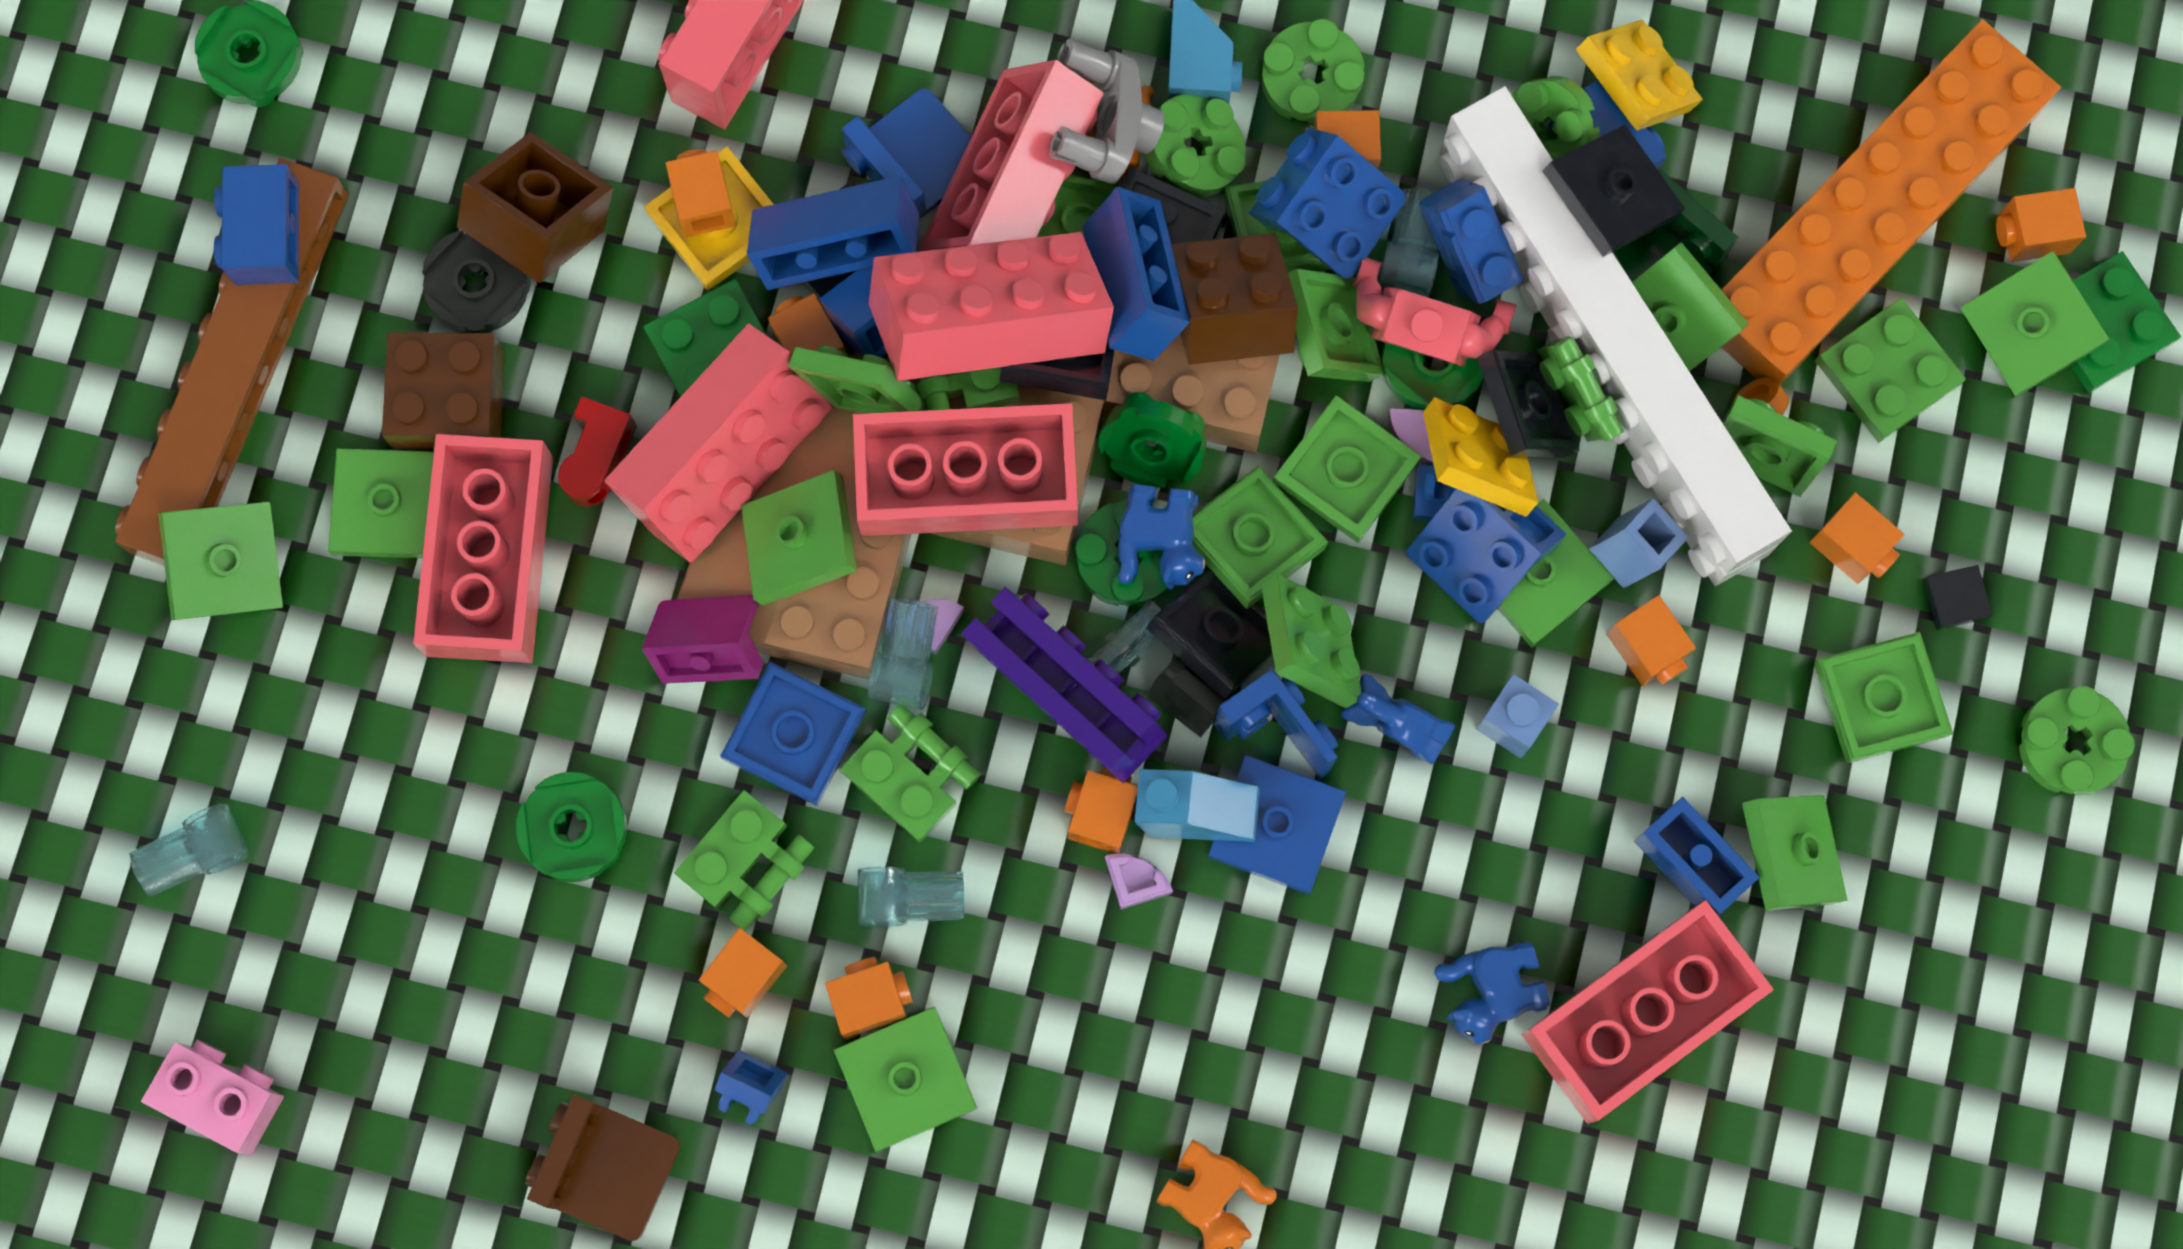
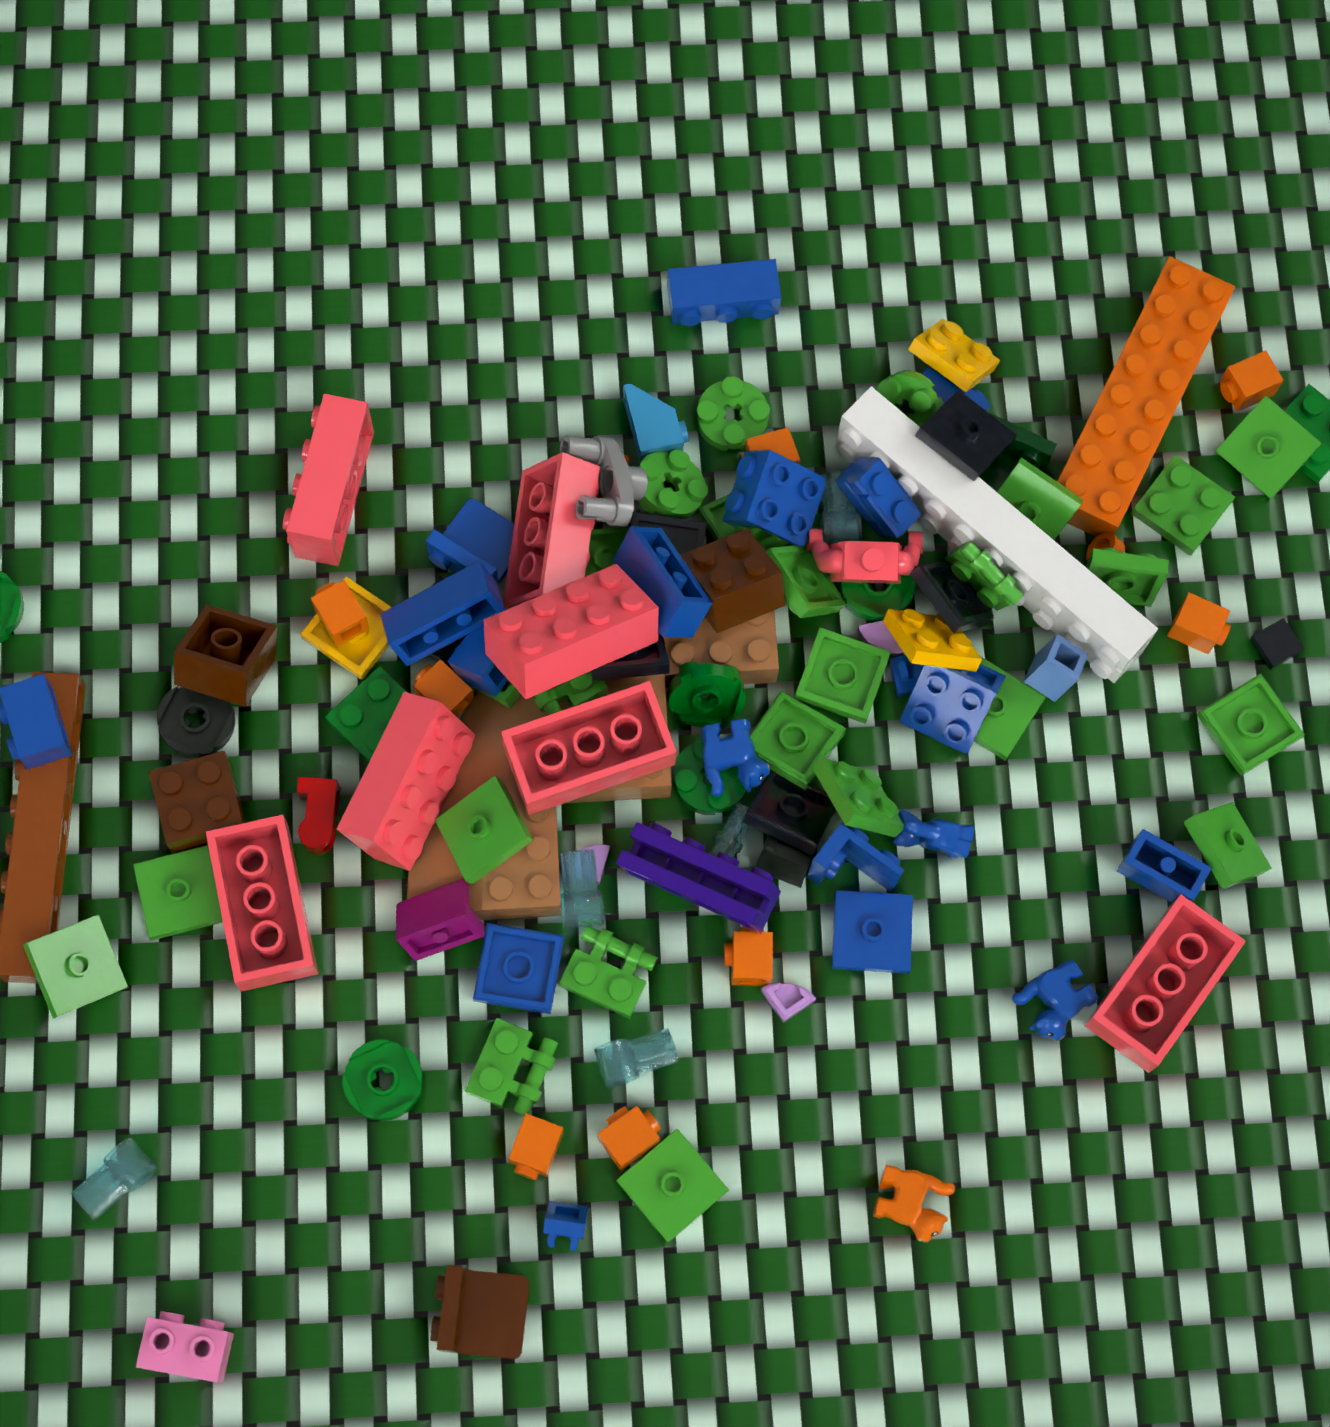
camera: 20 degrees left, 5 degrees down
bright green plate [788,345,928,414] -> none
dark azure slope [1135,769,1260,842] -> none
medium blue brick [1476,674,1559,759] -> none
orange brick [1606,595,1696,687] -> none

